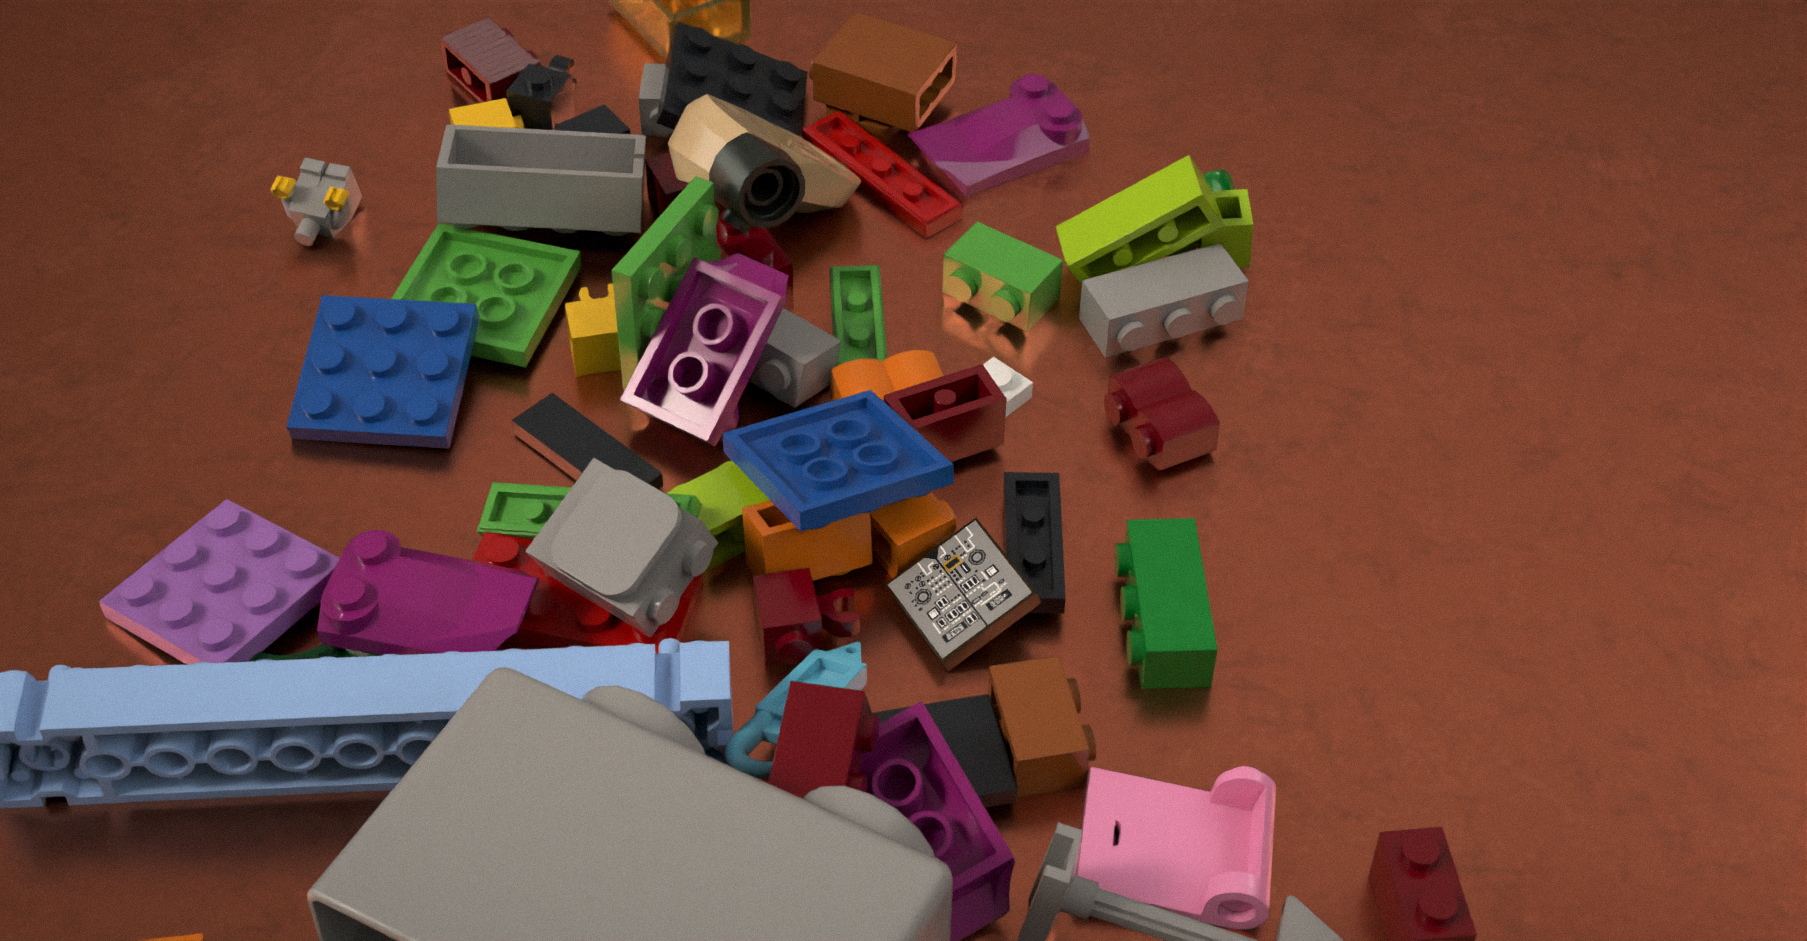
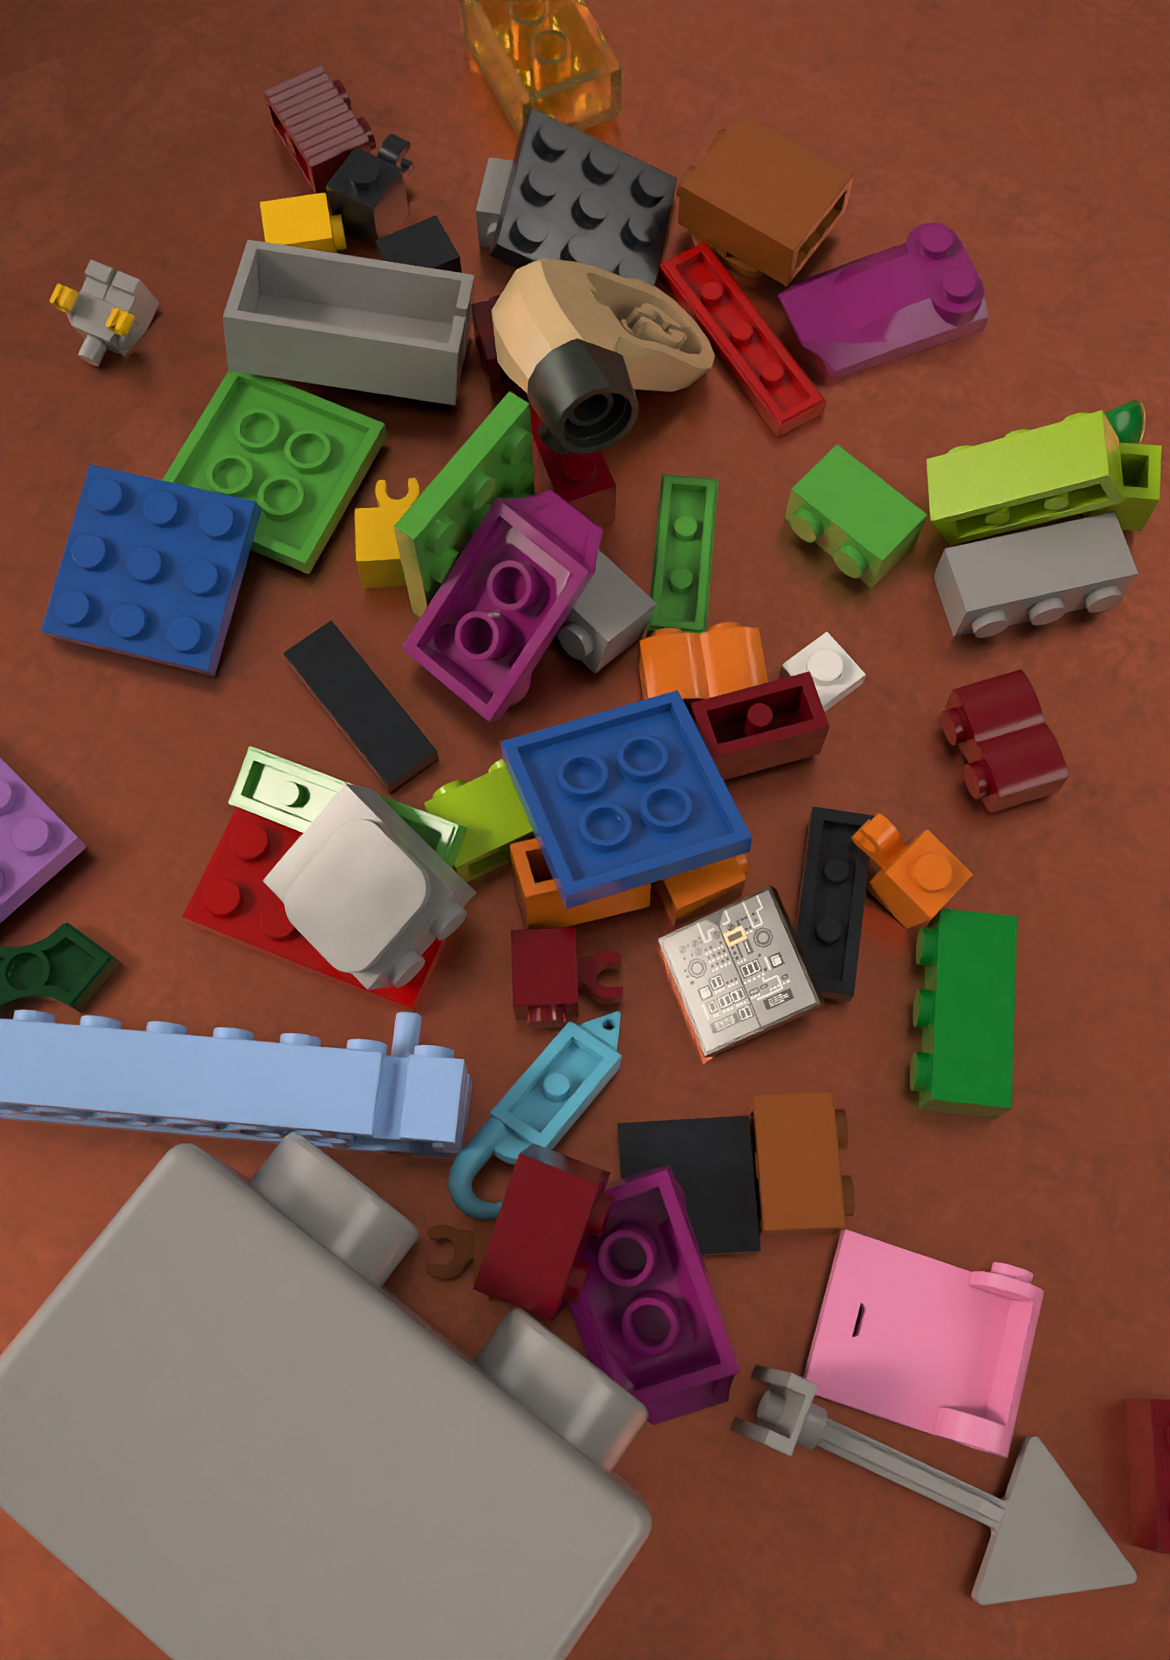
camera: 10 degrees right, 25 degrees up
magenta slope [317,530,540,655] -> none
none -> orange brick [851,813,973,929]

